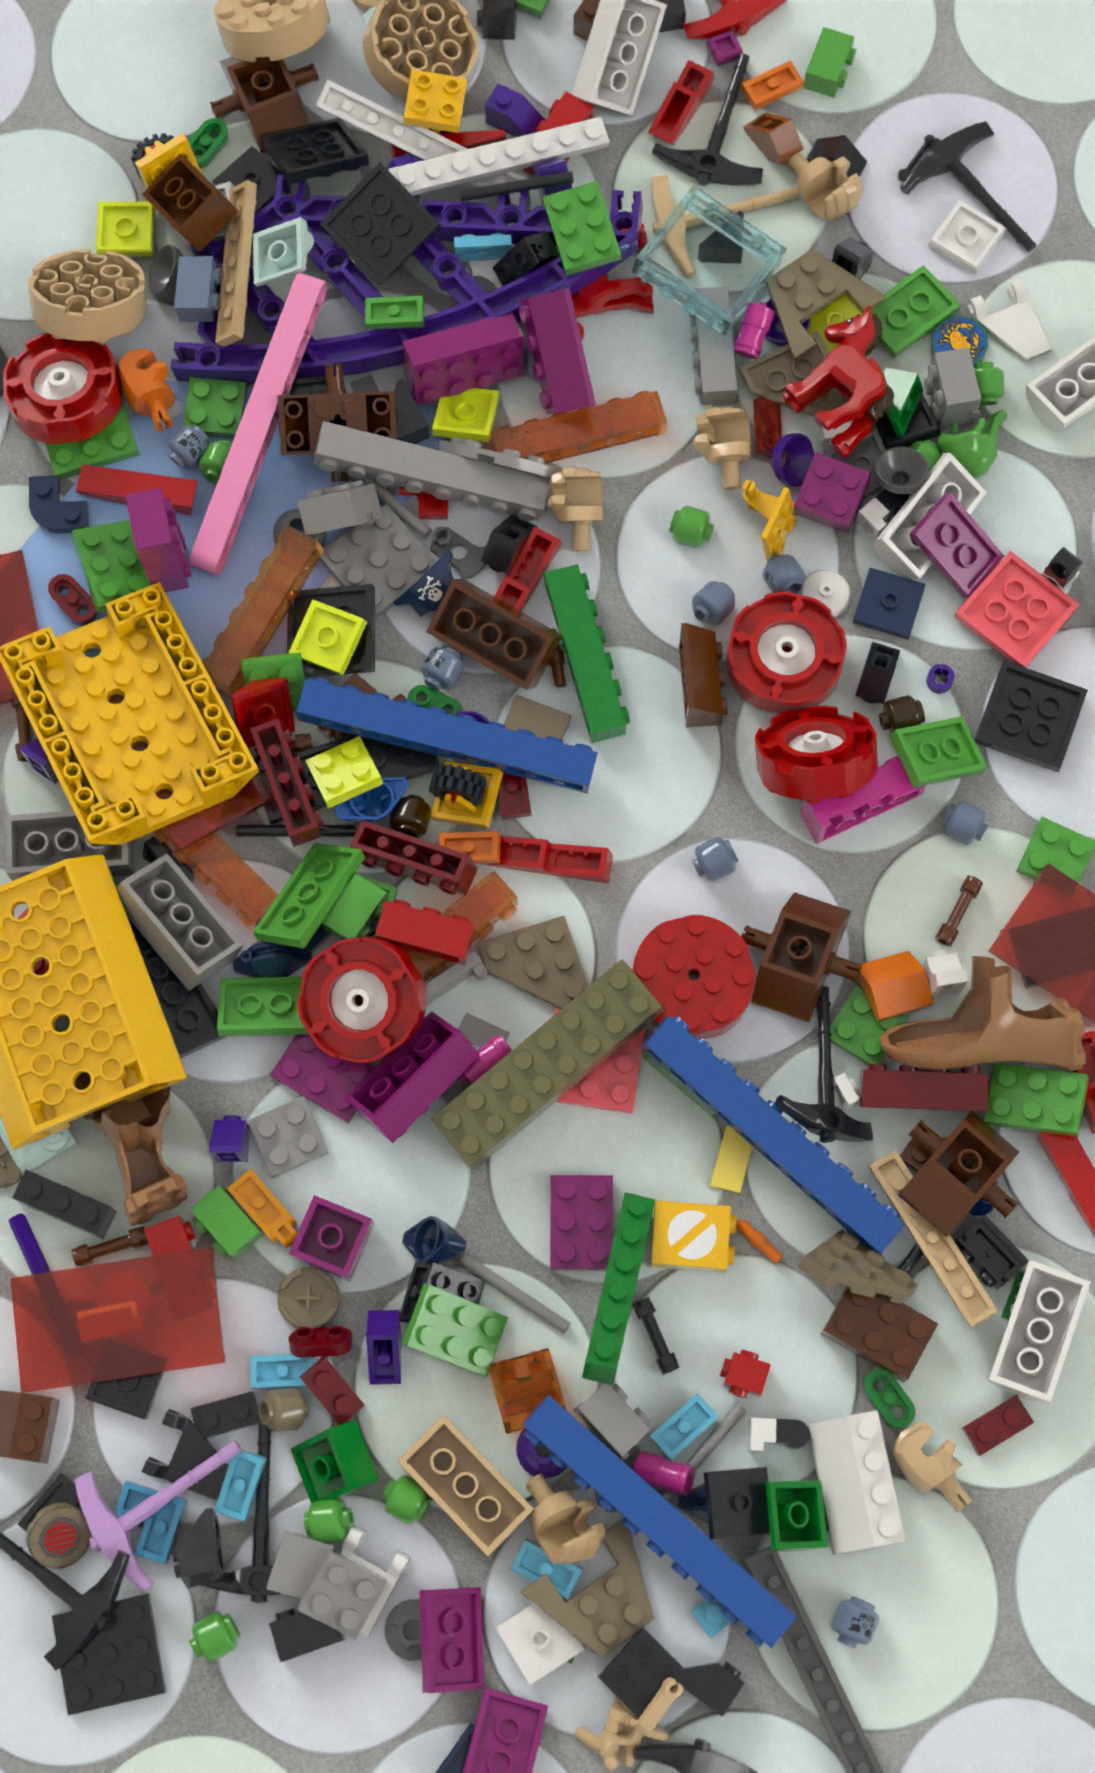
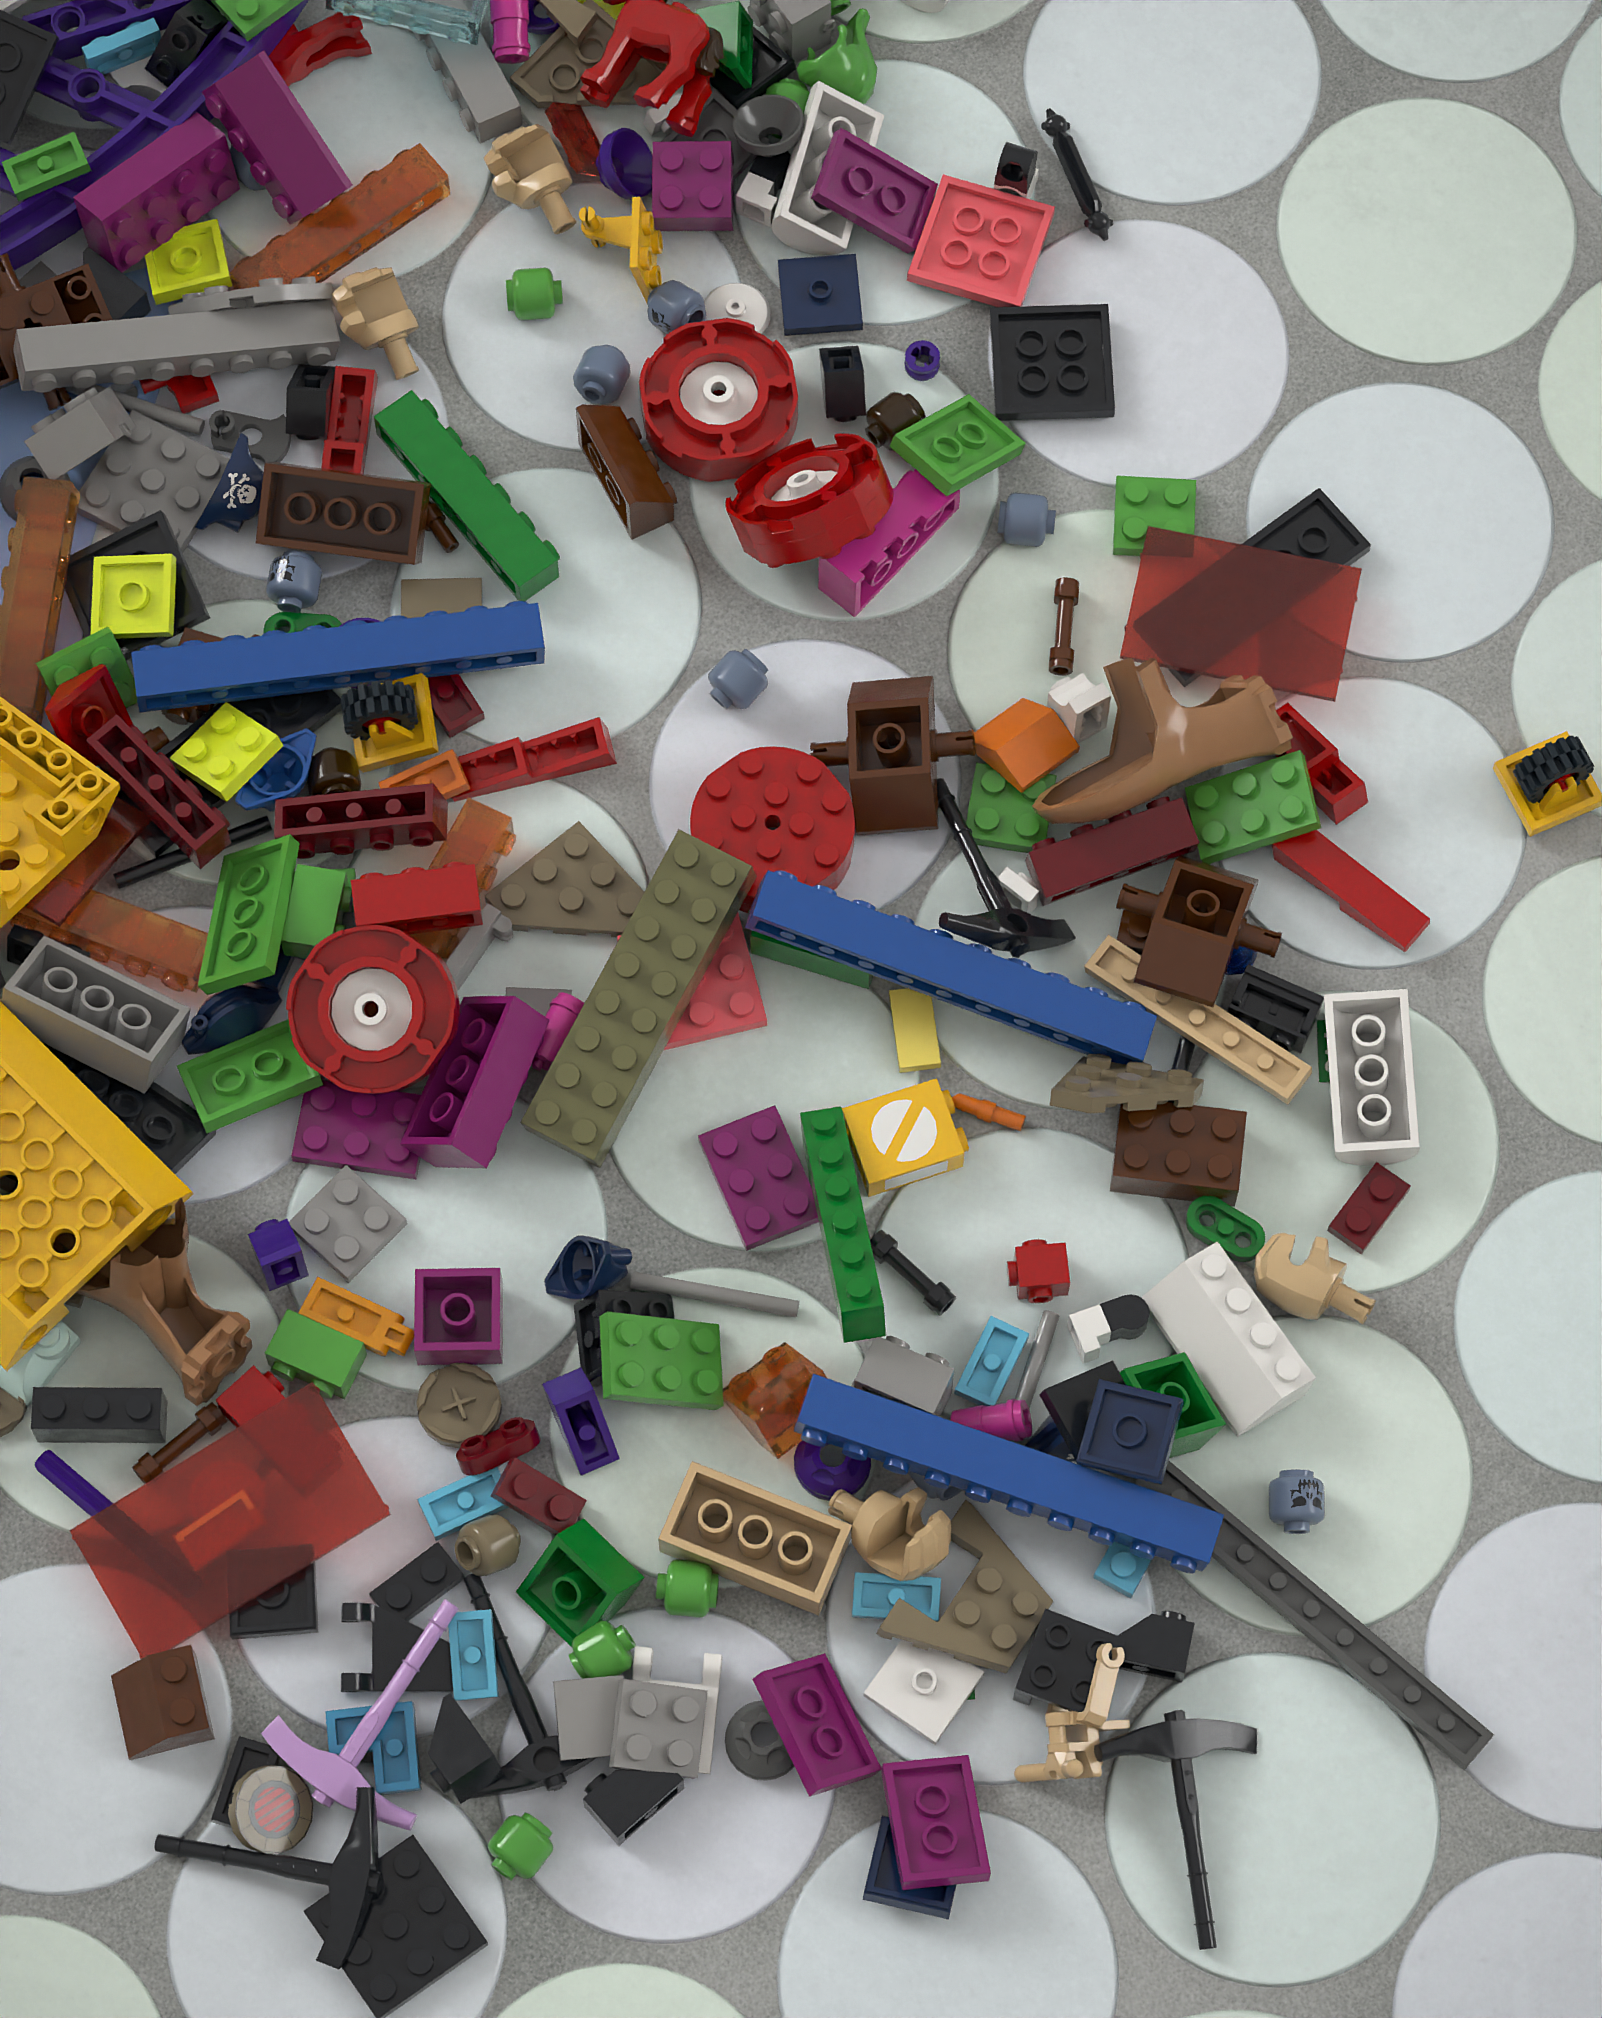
camera: 25 degrees left, 5 degrees down
none -> dark blue plate [1076,1379,1184,1485]

